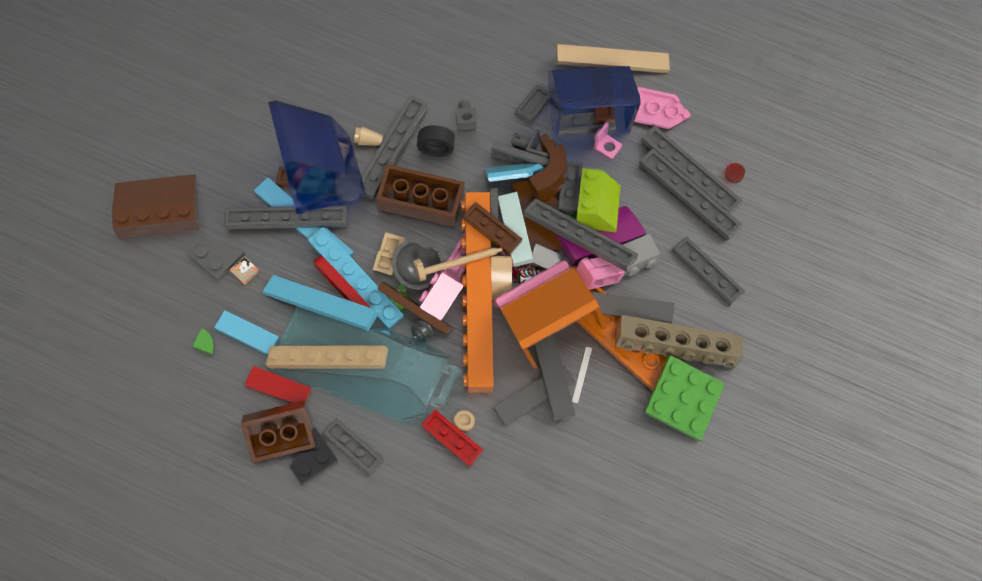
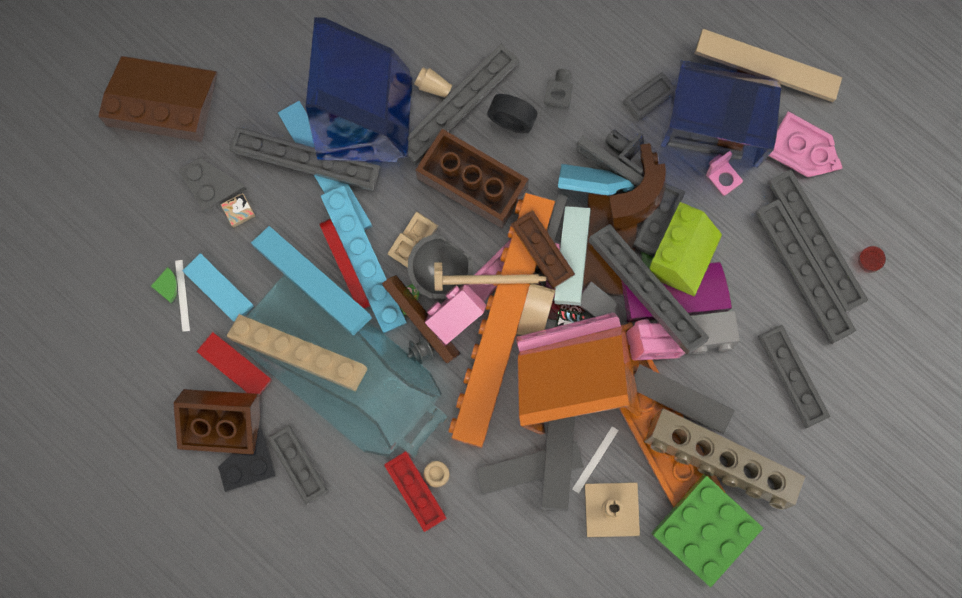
camera: 25 degrees right, 10 degrees up
none -> white sticker [175,260,190,332]
none -> tan tile [584,483,640,537]

